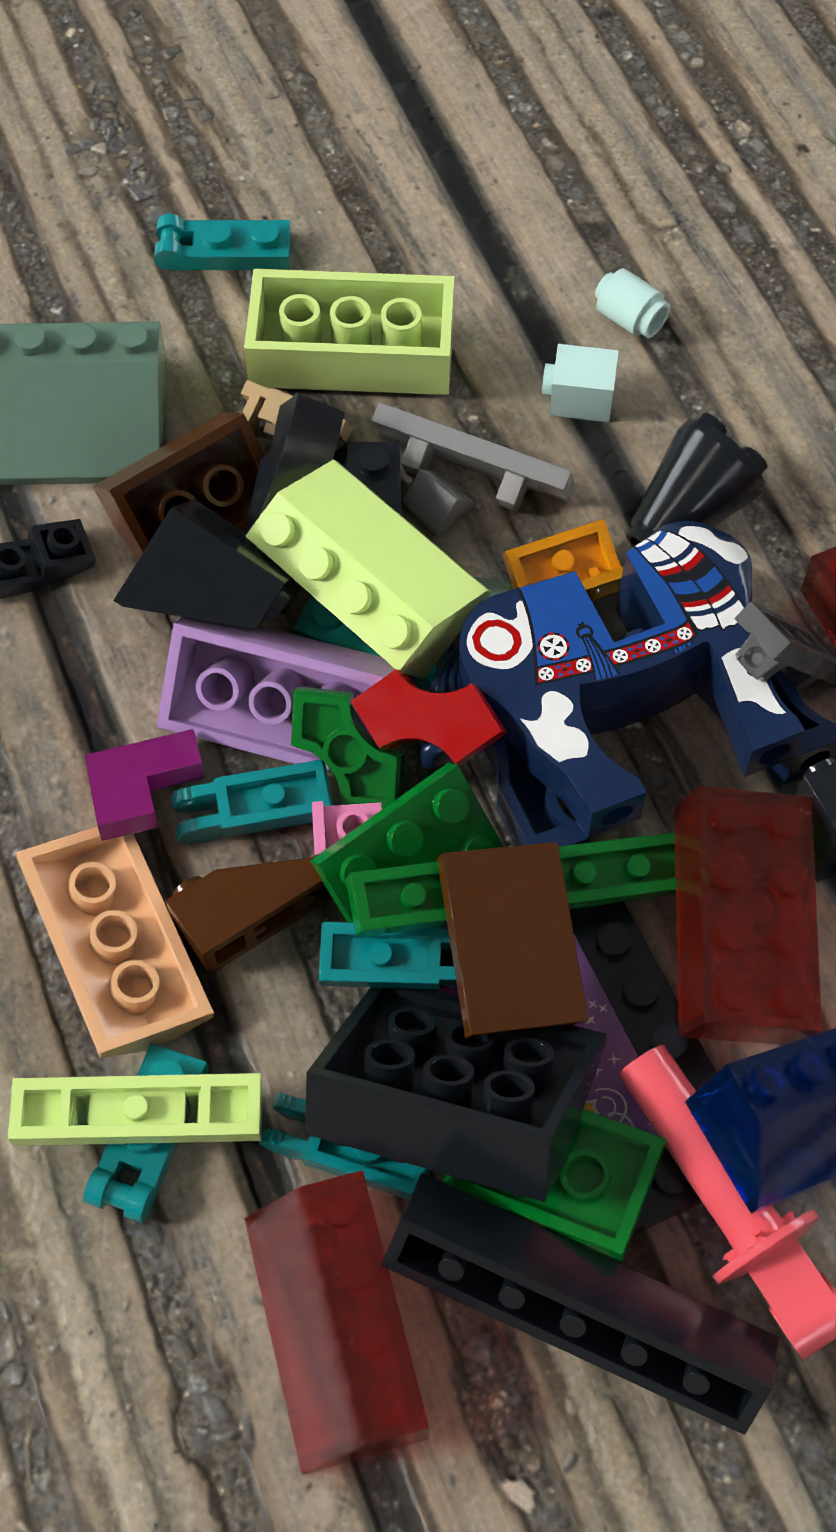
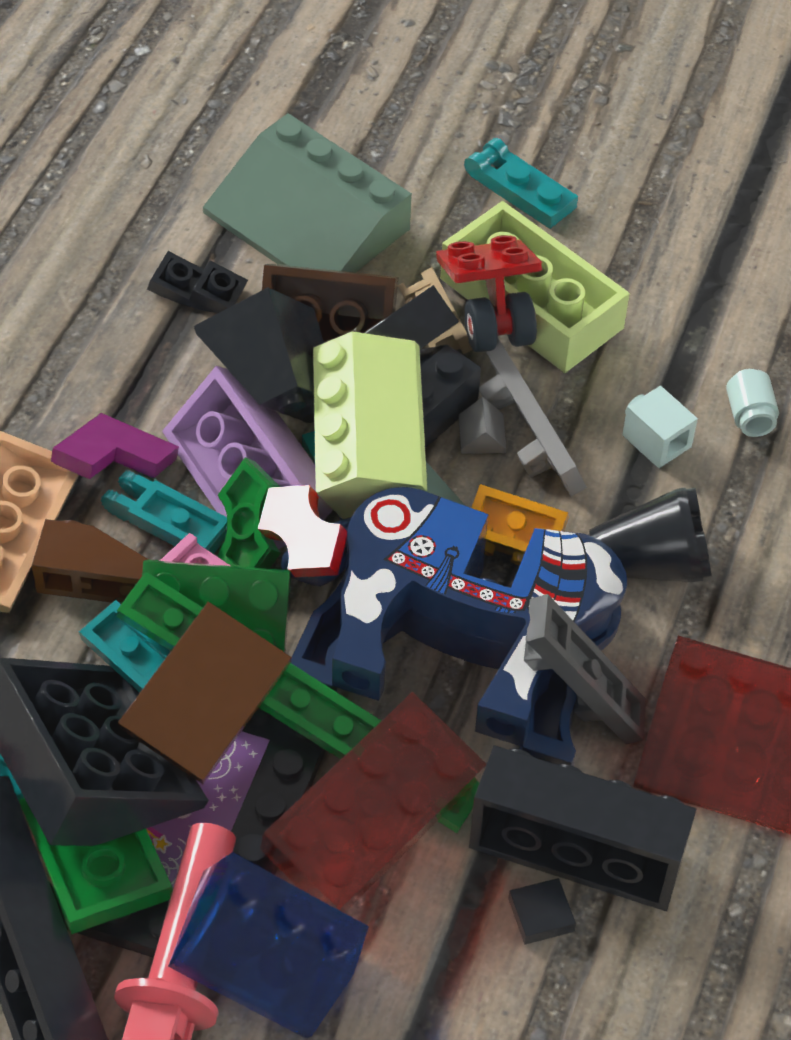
camera: 40 degrees right, 10 degrees down
none -> red plate [436,236,542,352]

